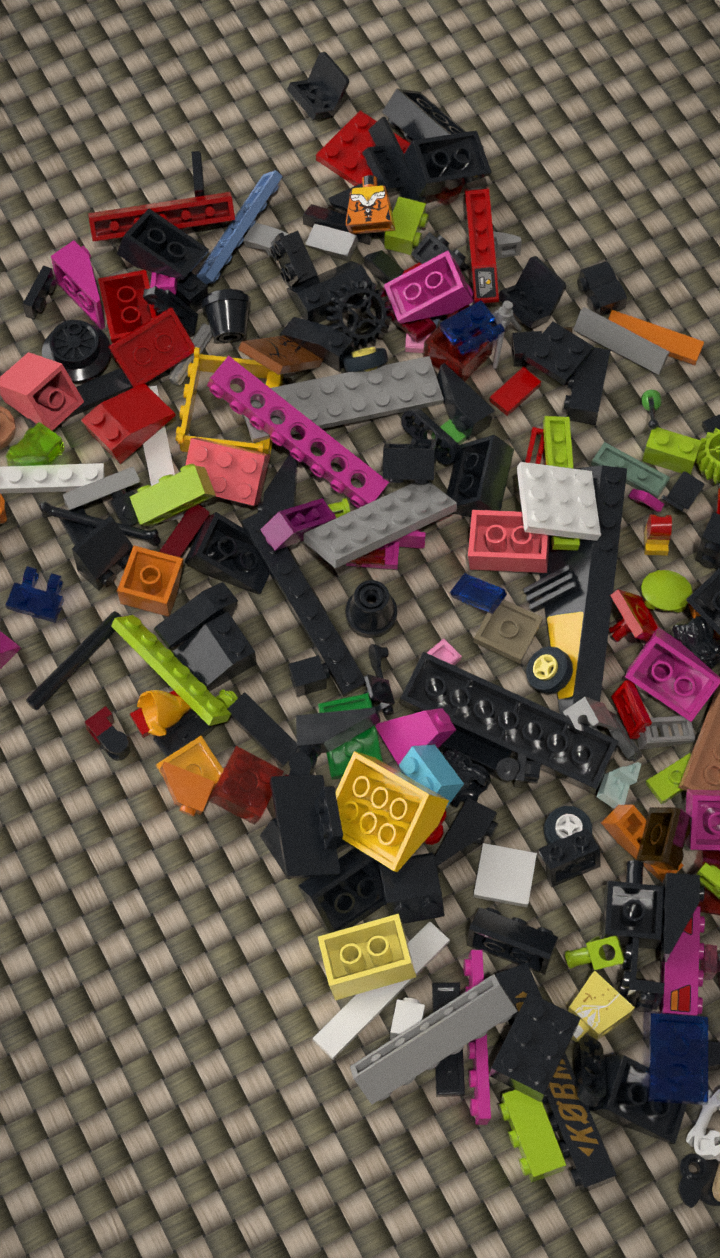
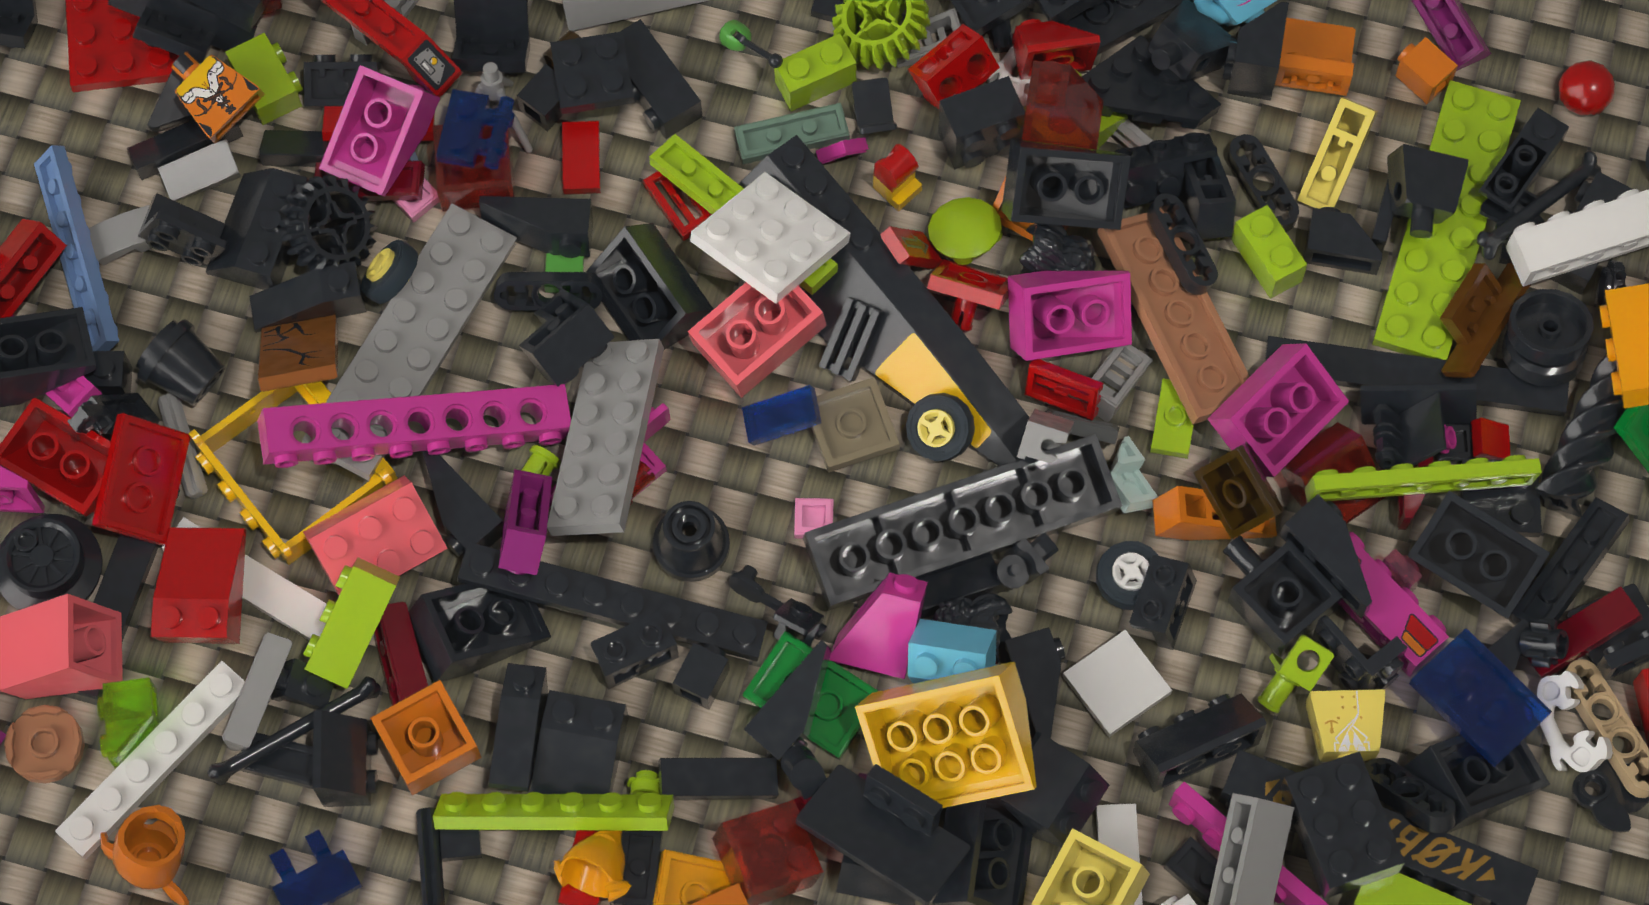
camera: 45 degrees left, 5 degrees up
none -> black tile [439,829,482,862]
none -> black bracket [591,611,679,689]
none -> red tile [880,226,943,269]

